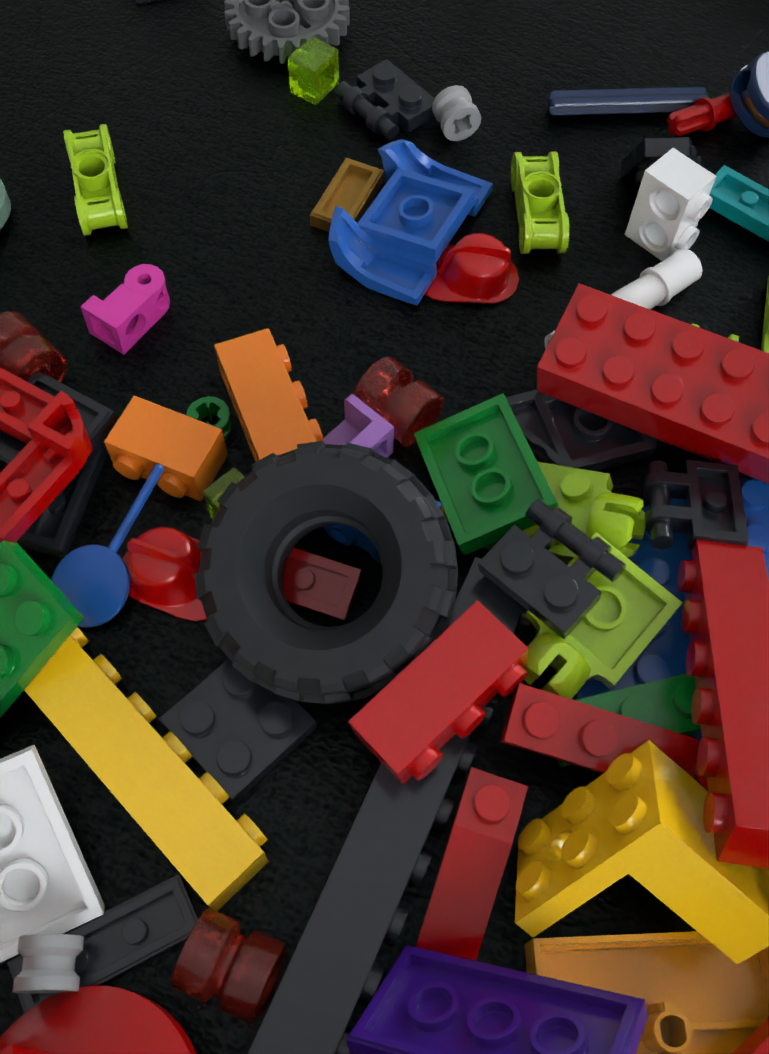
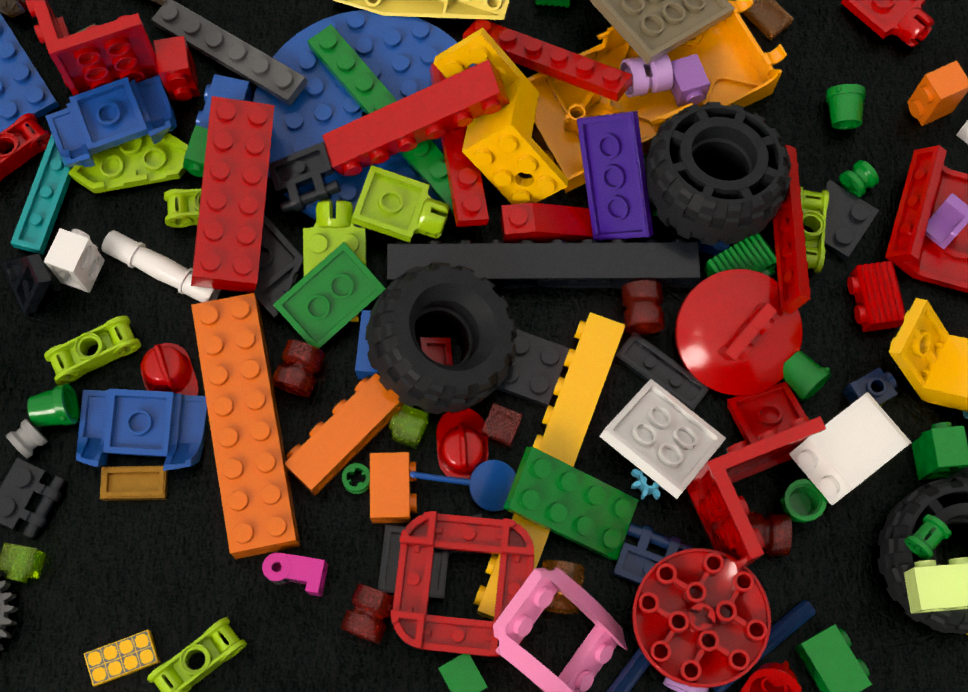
camera: 115 degrees left, 10 degrees up
light grey wheel [12,934,84,994] -> none
medium lavender panel [323,394,394,458] -> none
red brick [348,600,529,785] -> none
black plate [478,499,626,639] -> none
none -> green piece [27,383,80,427]
none -> yellow tile [84,630,160,686]
none -> orange brick [191,293,300,559]
none -> clear red plate [481,403,523,446]

